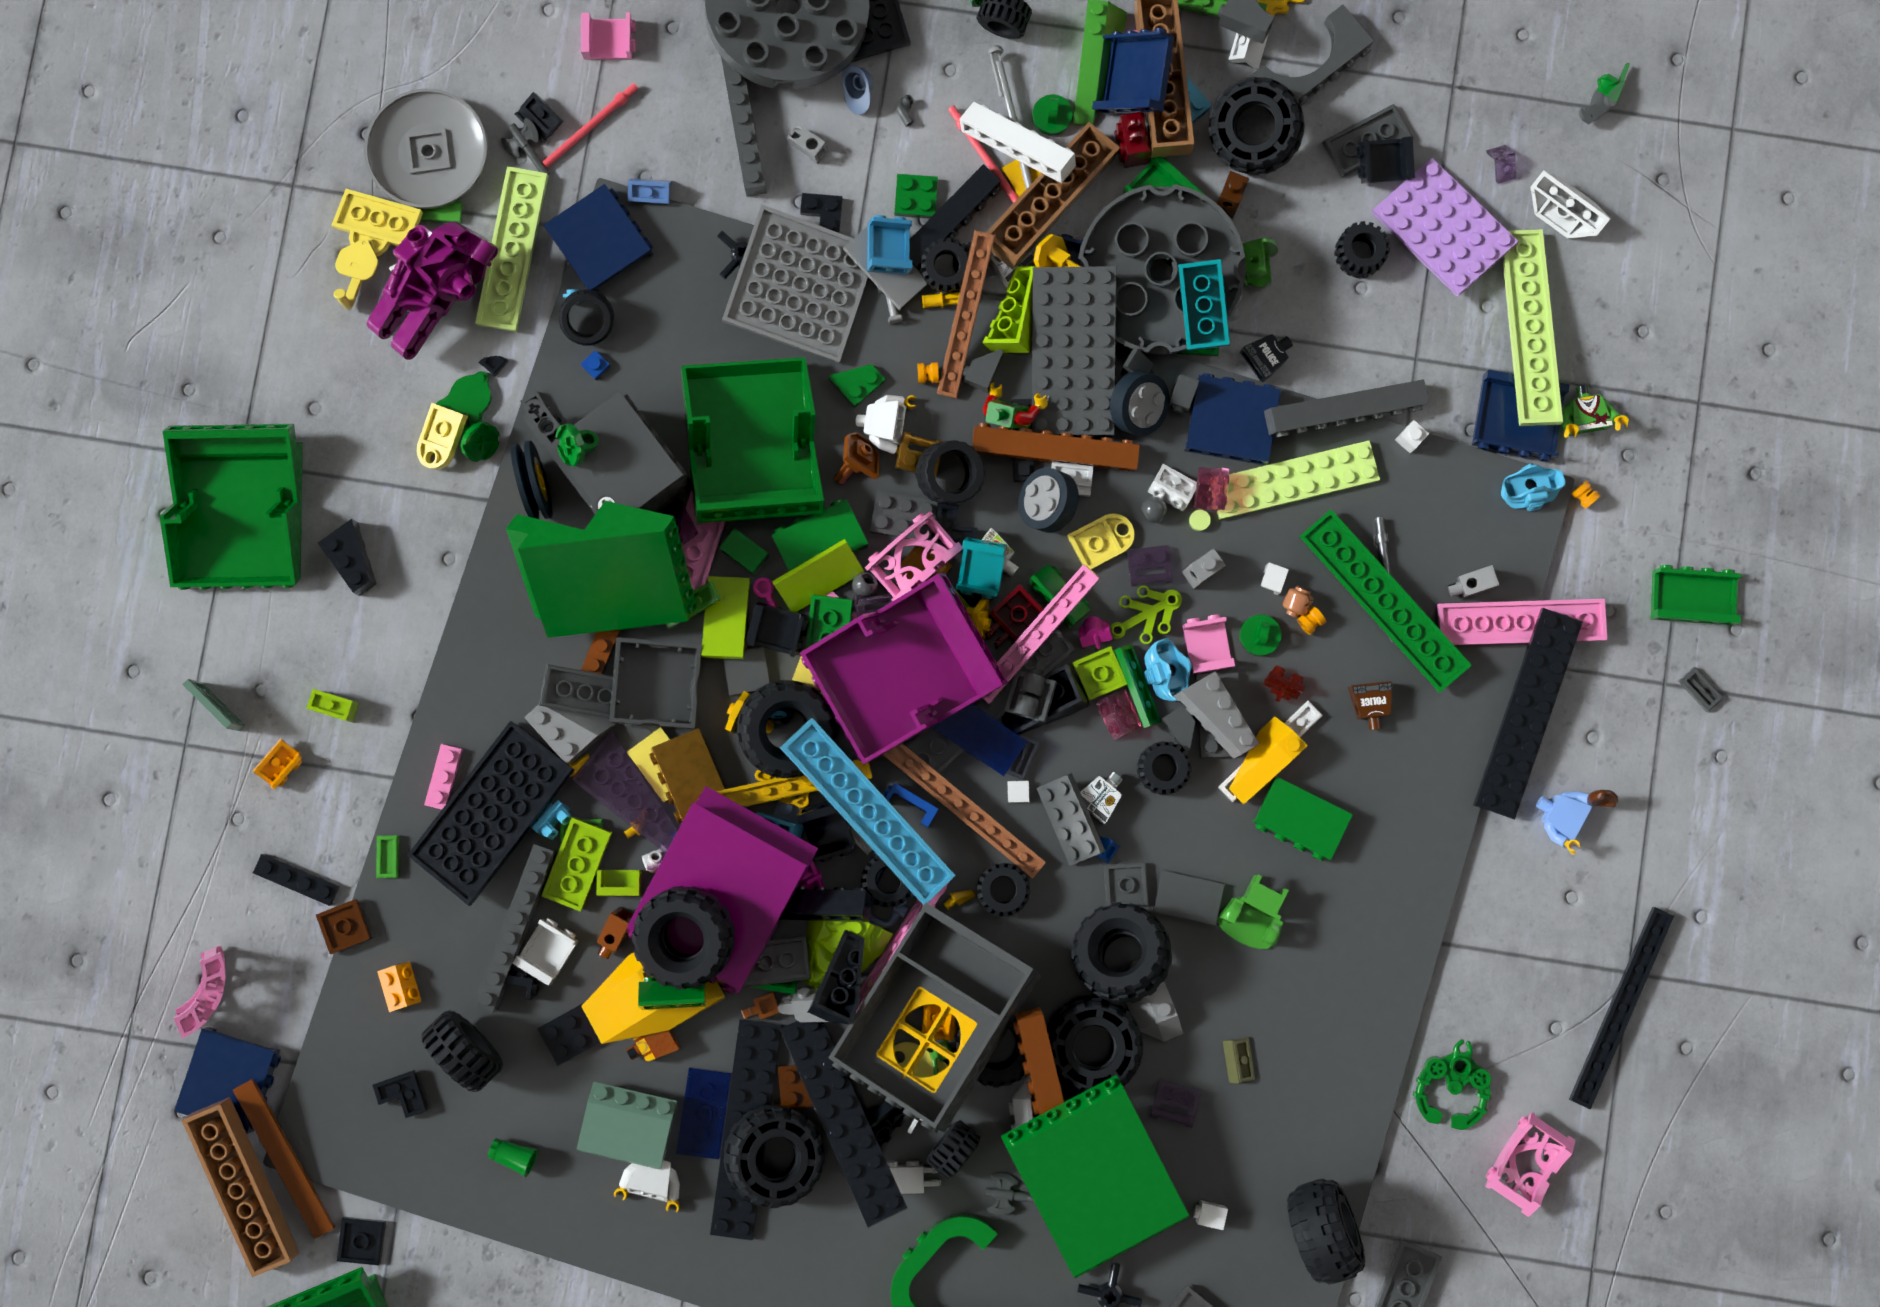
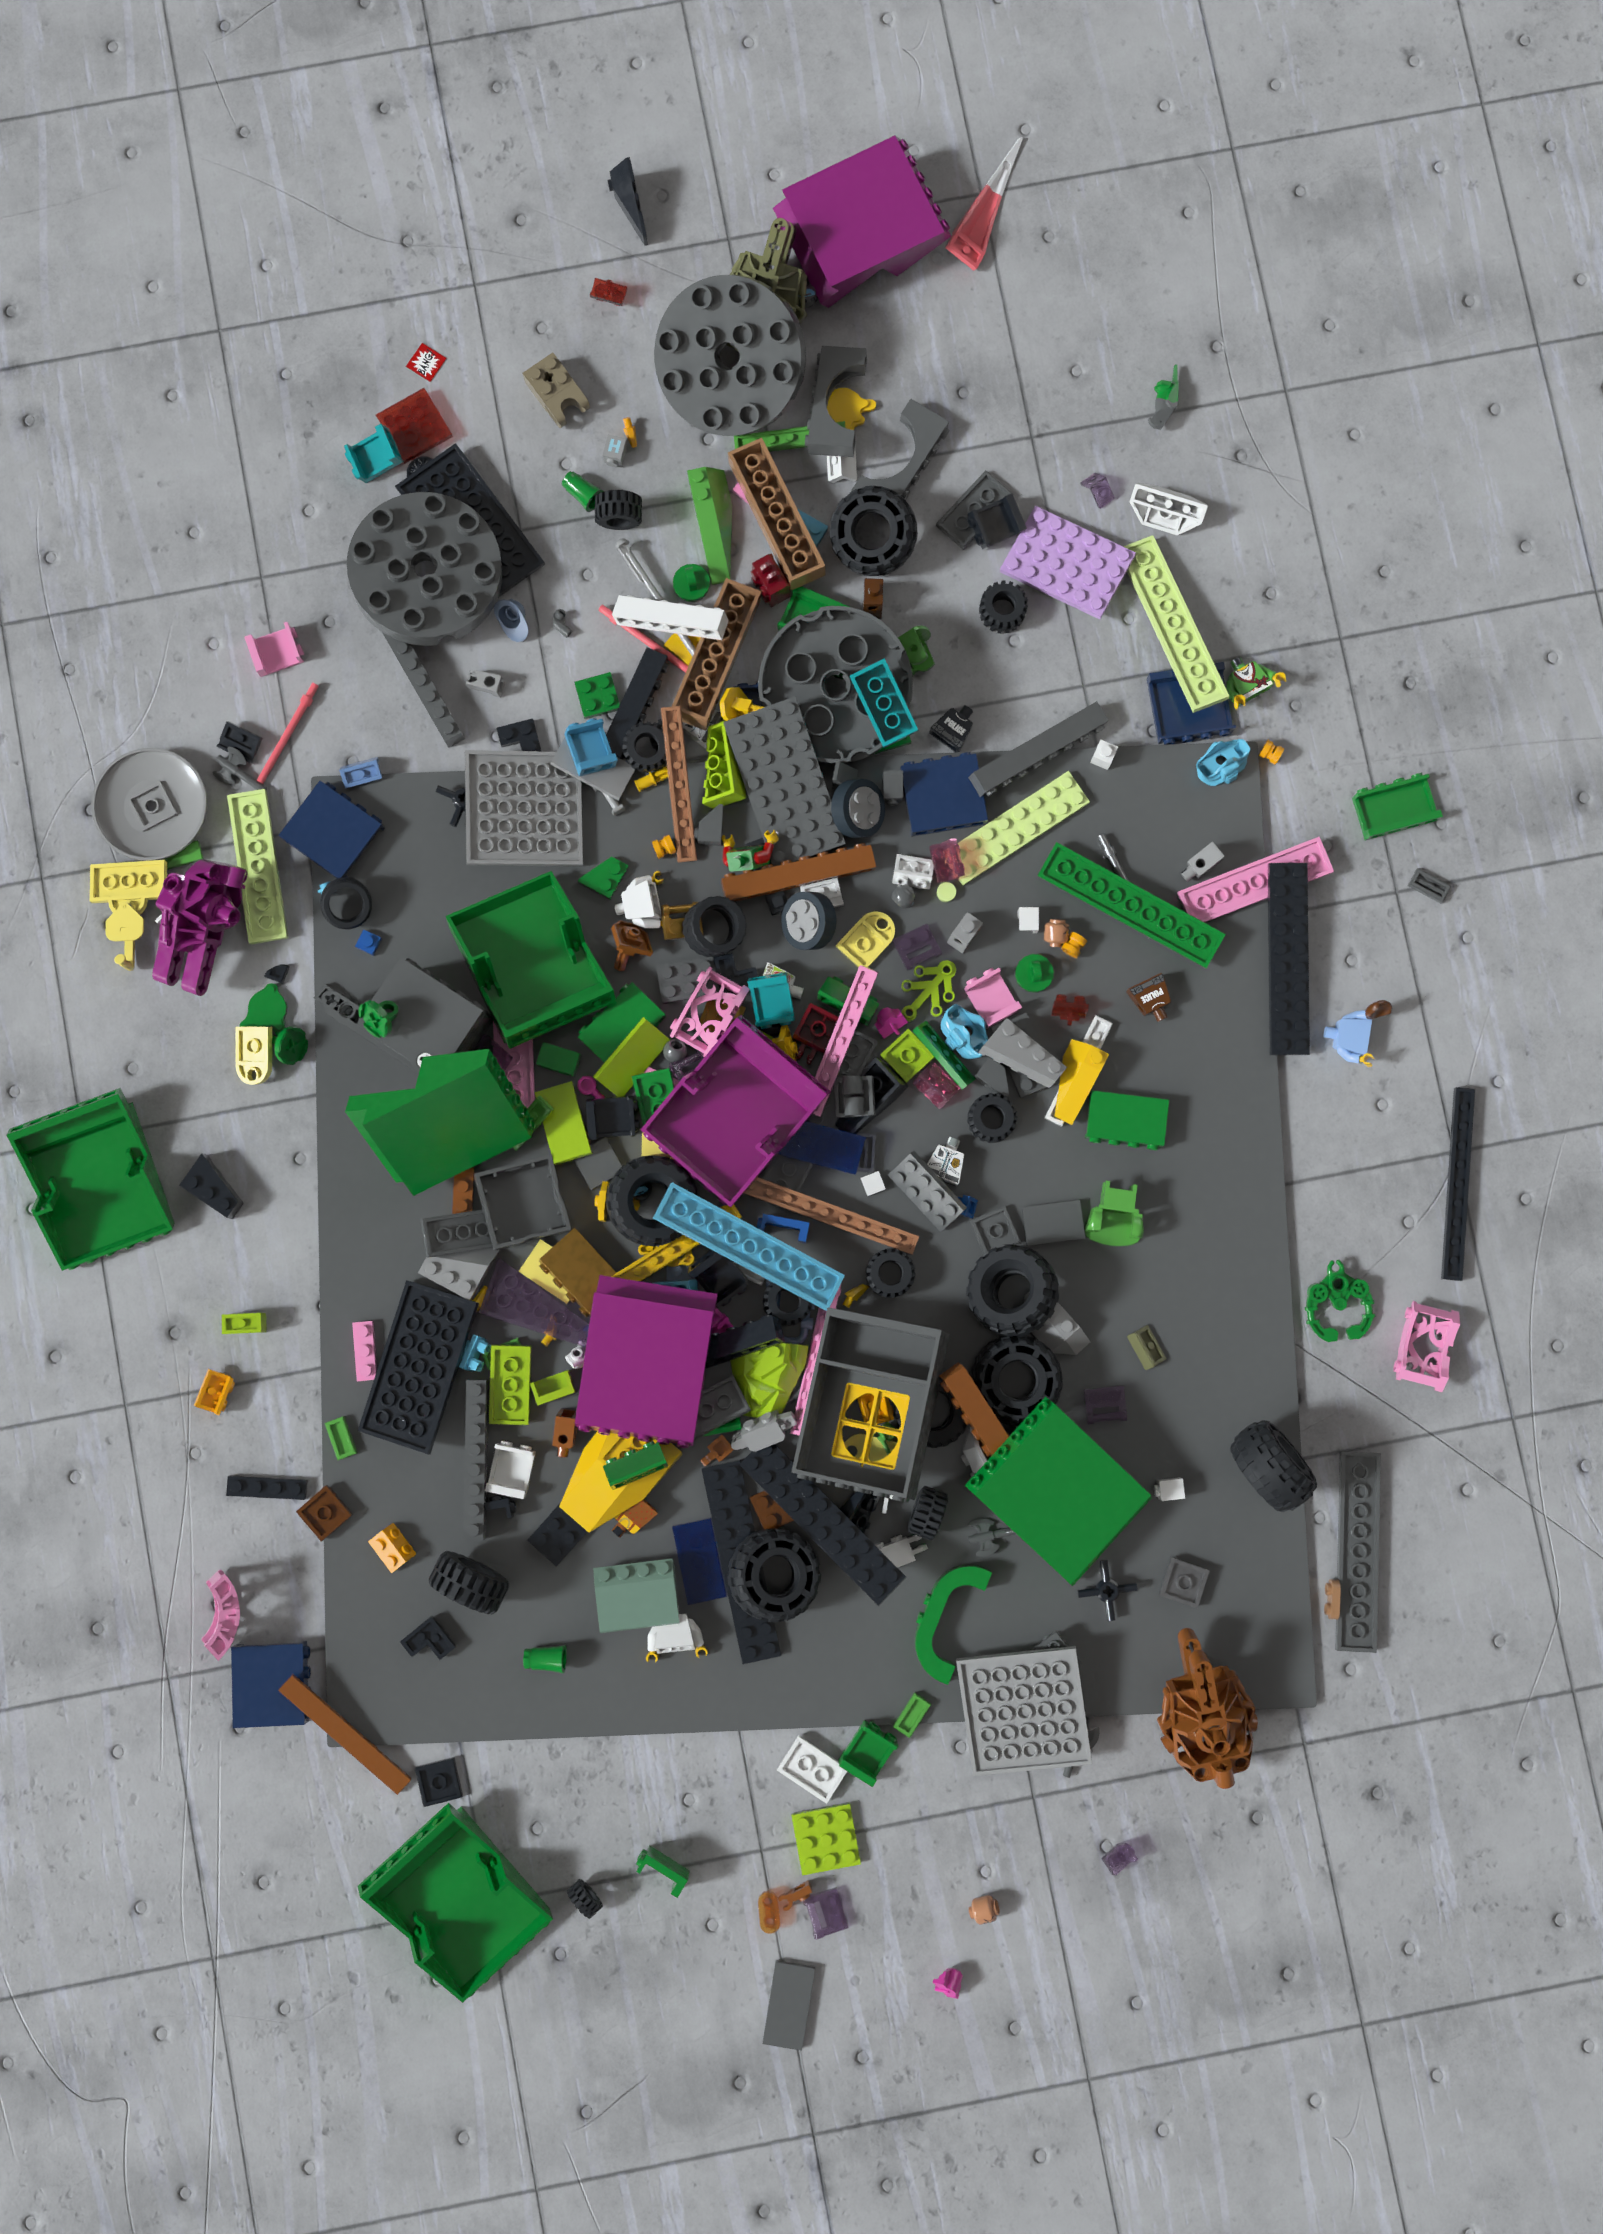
camera: 20 degrees left, 0 degrees up
sand green tile [182,679,245,731] -> none
medium nougat brick [182,1097,300,1277] -> none
black wheel [511,440,553,519] -> none
black tyre [632,886,735,990] -> none
black wedge [808,930,865,1025] -> none
dark blue panel [1092,28,1175,114] -> none

